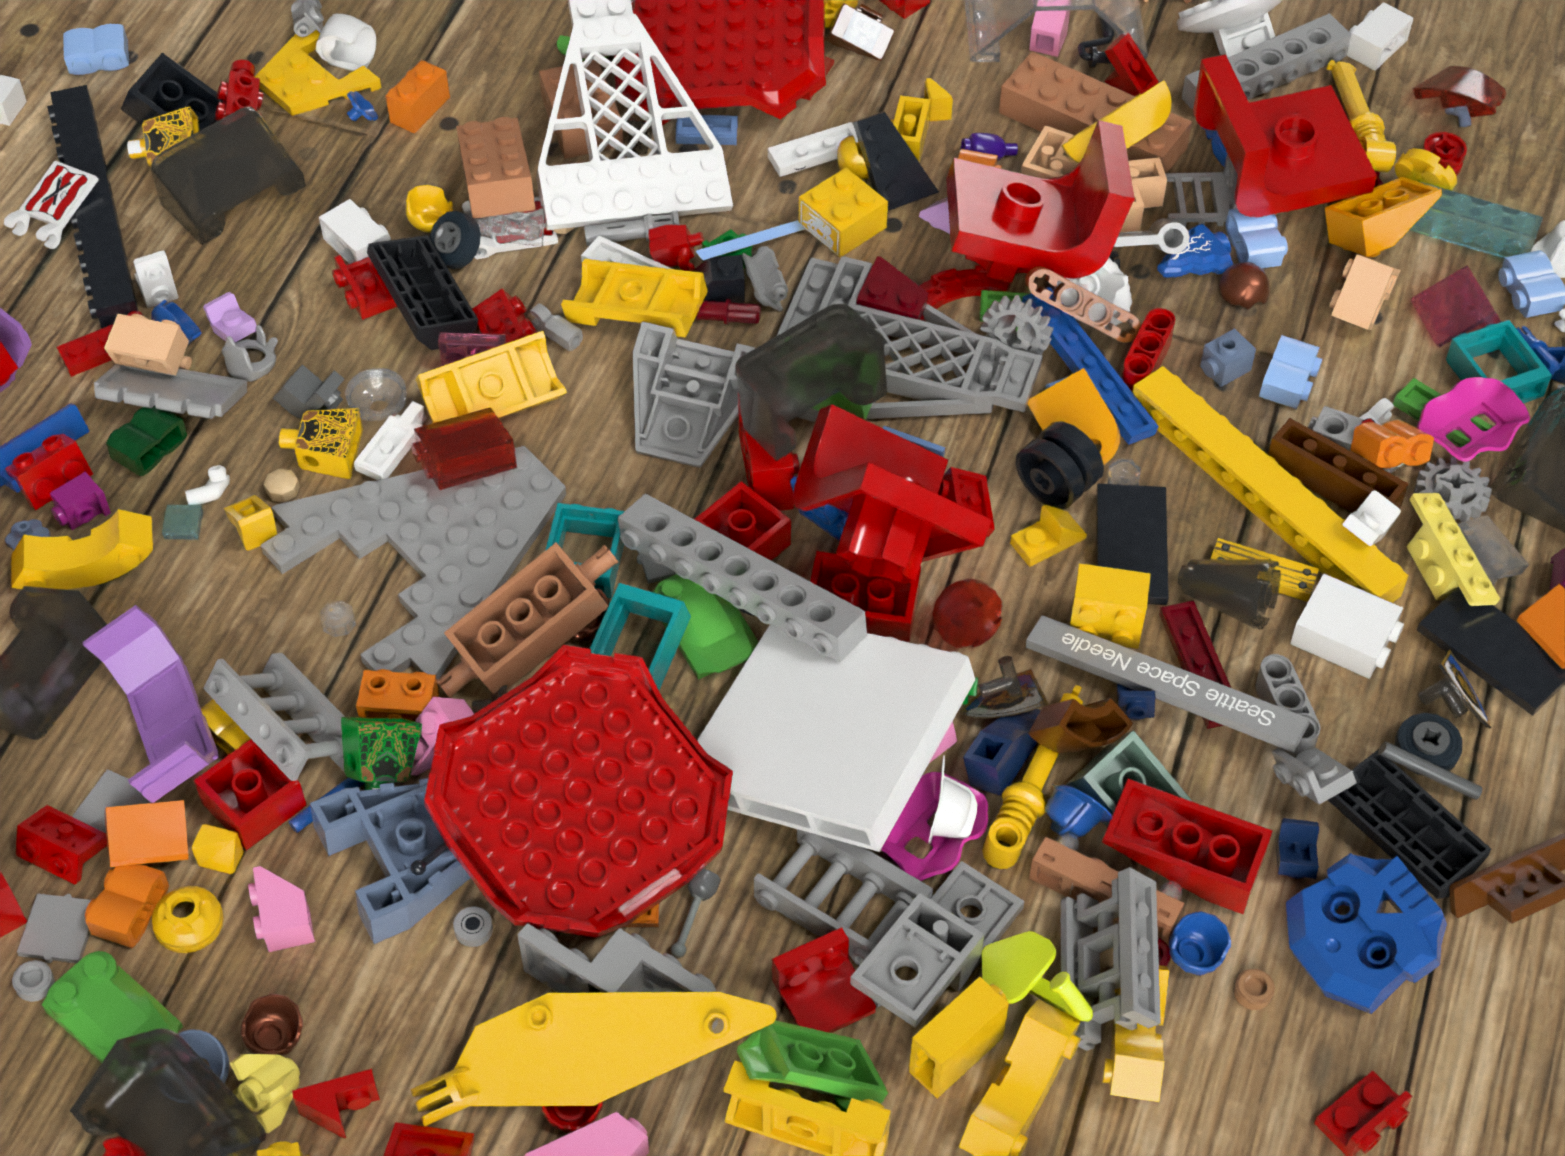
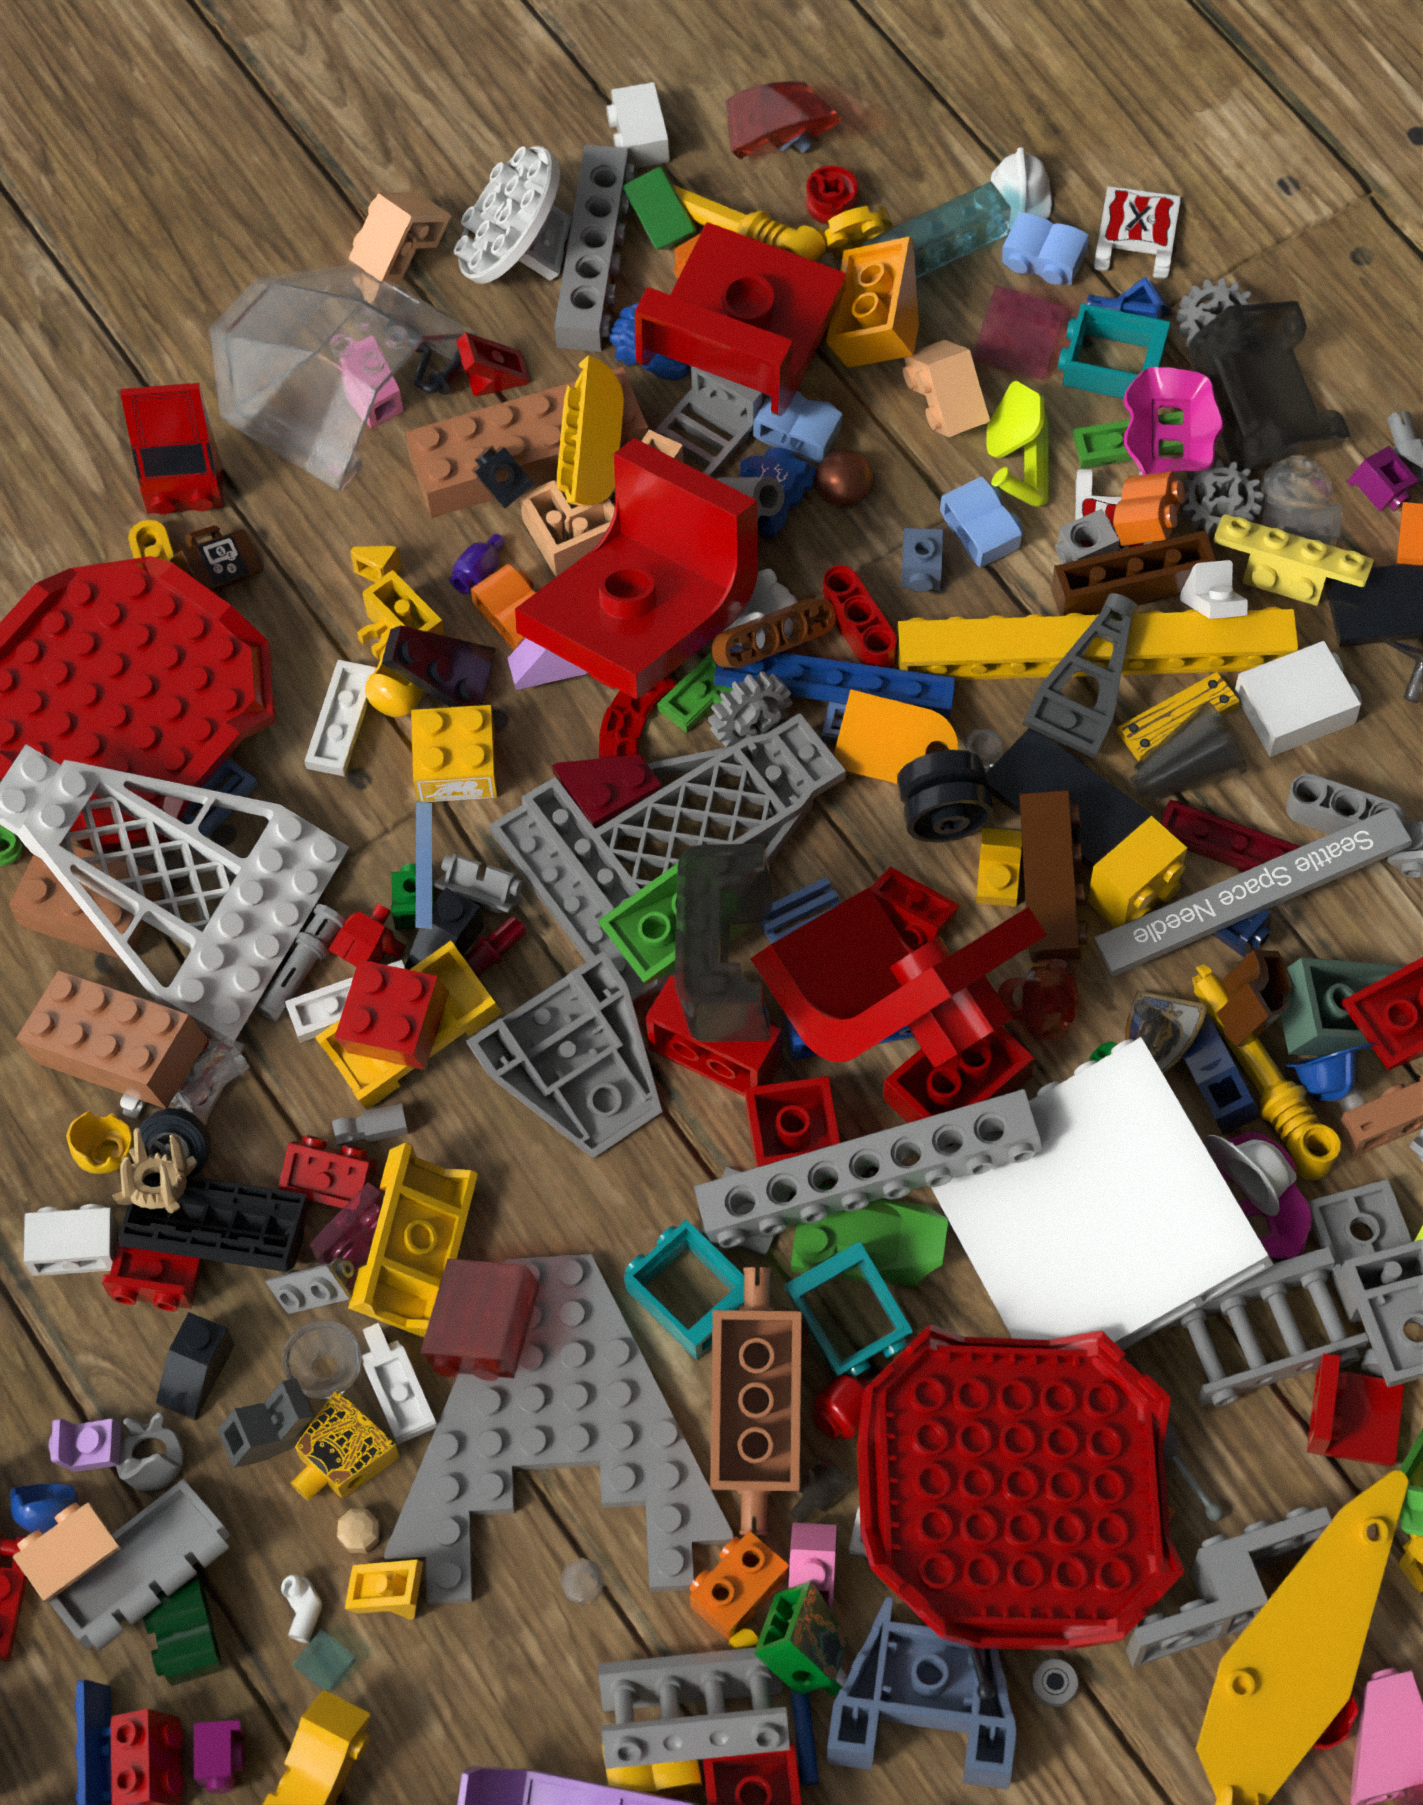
camera: 50 degrees left, 10 degrees up
none -> tan piece [112,1128,197,1213]
none -> black slope [156,1312,235,1421]
none -> light grey hinge [265,1258,354,1314]
none -> red brick [334,959,449,1070]
none -> black brick [471,445,535,509]
none -> green slope [623,166,697,250]
none -> neon yellow piece [986,381,1048,507]
none -> reddish brown brick [1020,790,1088,962]
none -> dark grey plate [1022,593,1138,758]
none -> clear piece [1261,455,1332,513]

